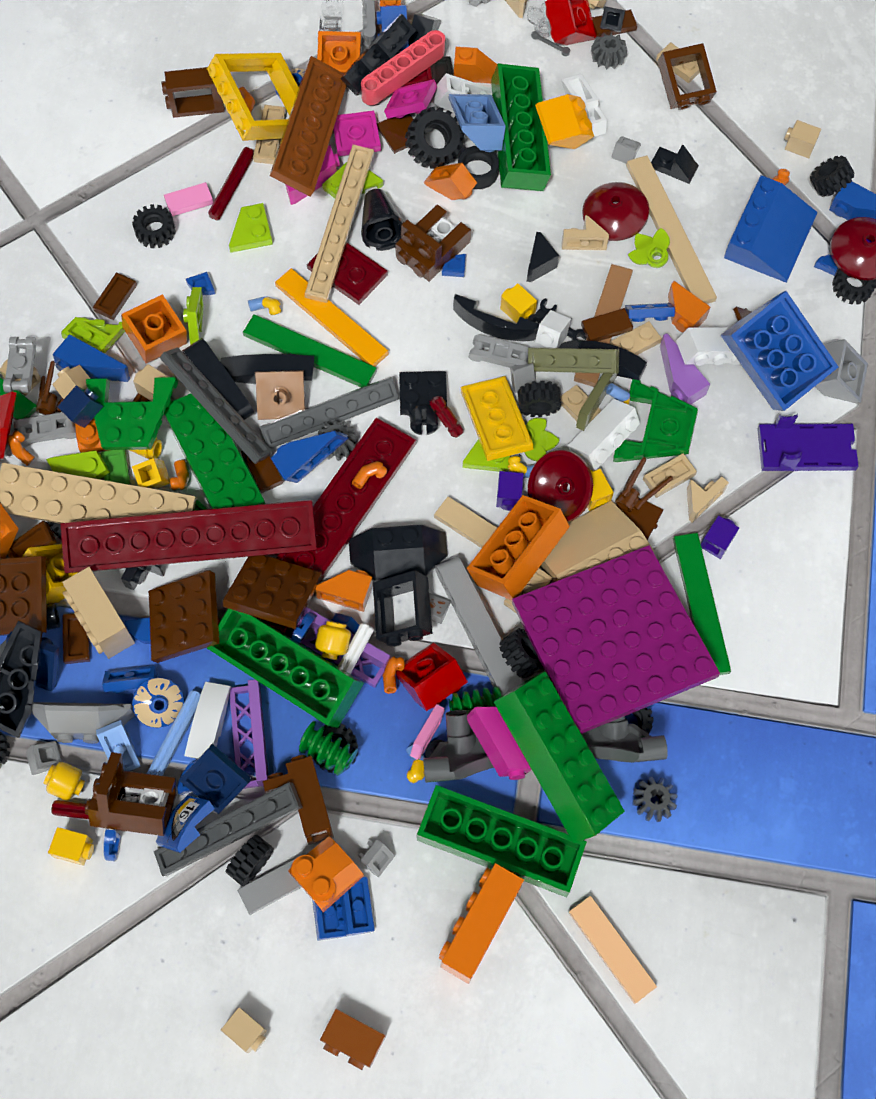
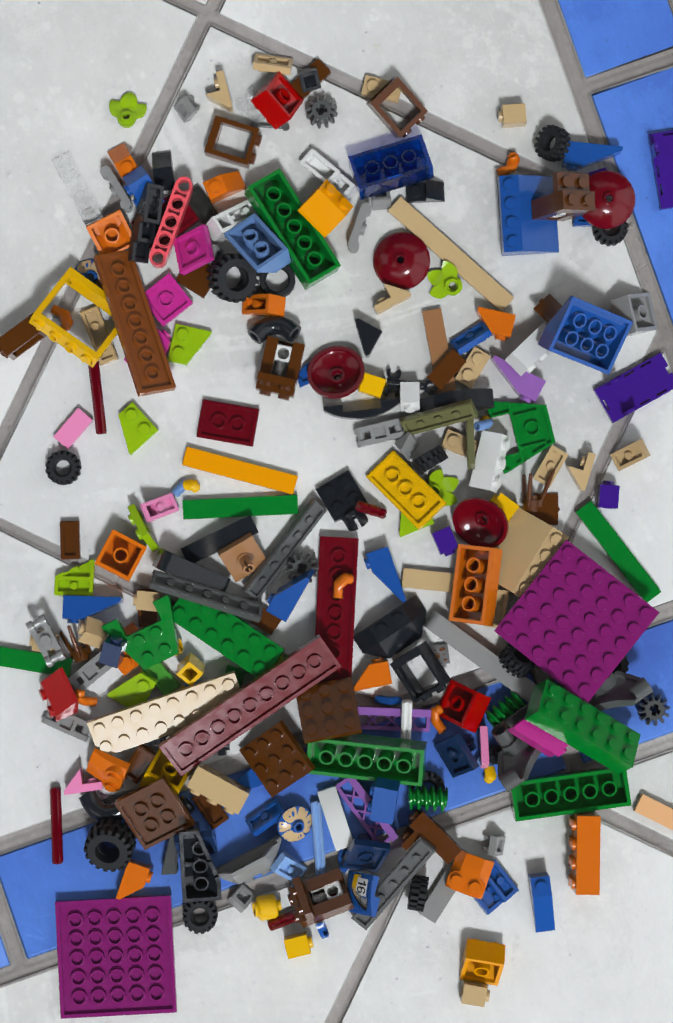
camera: 25 degrees left, 20 degrees up
orange arm [169,460,190,490] -> none
blue tile [186,272,215,295] -> none
blue tile [291,612,317,643] -> none
tan tile [305,145,374,303] -> none
yellow head [315,621,351,660] -> none
dark orange brick [320,1009,386,1070] -> none
black cone [361,189,404,251] -> none
yellow arm [507,456,534,478] -> none
none -> bright pink slope [140,493,179,523]
none -> reddish brown window [204,115,262,169]
none -> black cylinder [247,316,301,344]
none -> dark red dish [307,346,365,399]
none -> clear blue brick [348,134,434,200]
none -> light grey plate [348,203,372,253]
none -> blue slope [364,546,406,602]
none -> blue brick [367,777,400,825]
none -> dark blue tile [434,733,479,778]
none -> light orange slope [460,938,506,986]
none -> blue slope [528,872,555,933]
none -> reddish brown brick [531,172,596,221]
none -> tan slope [610,439,651,471]

